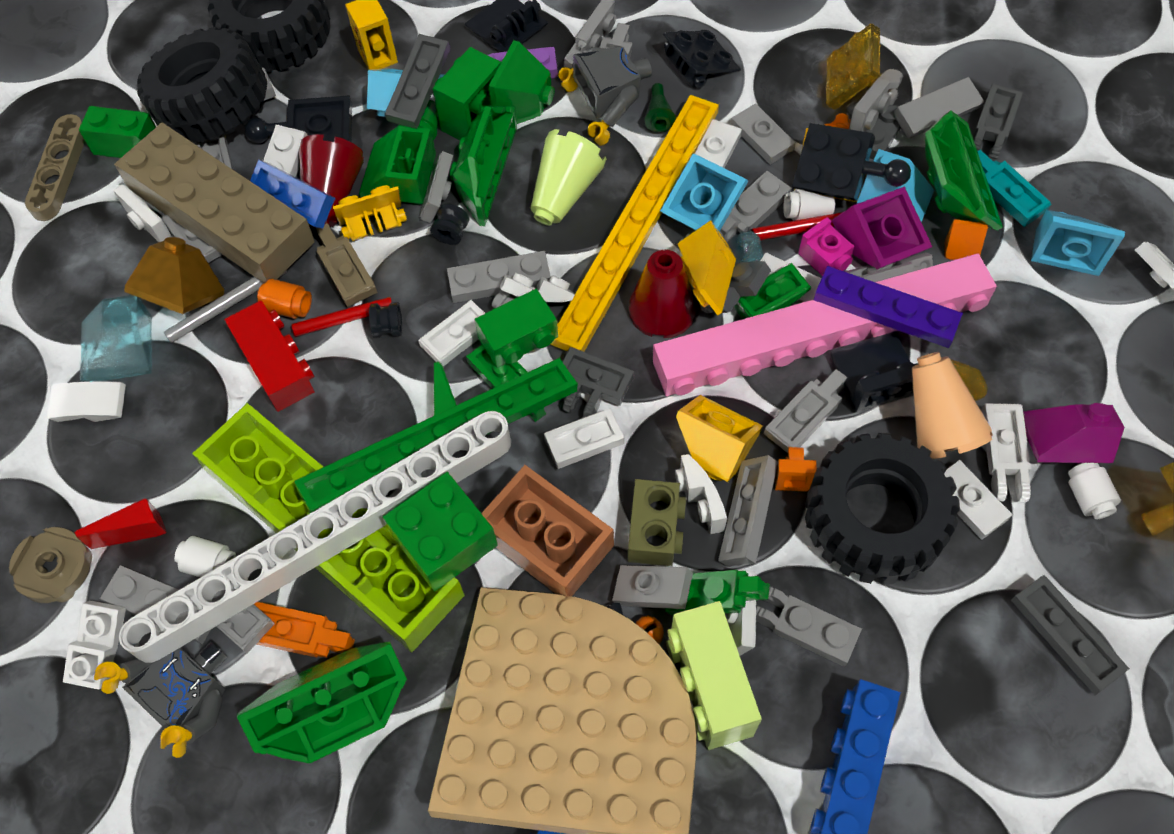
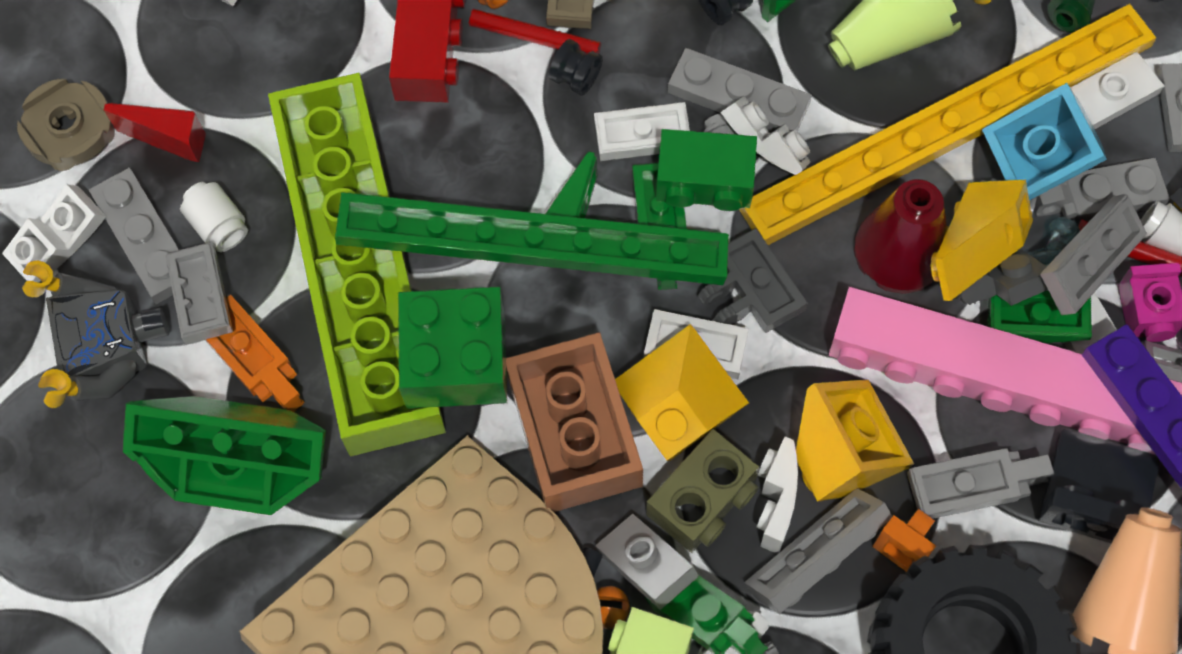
camera: 35 degrees right, 5 degrees up
white beam [119,411,511,663] -> none
none -> yellow slope [615,324,749,461]
none -> light grey tile [1040,194,1147,315]

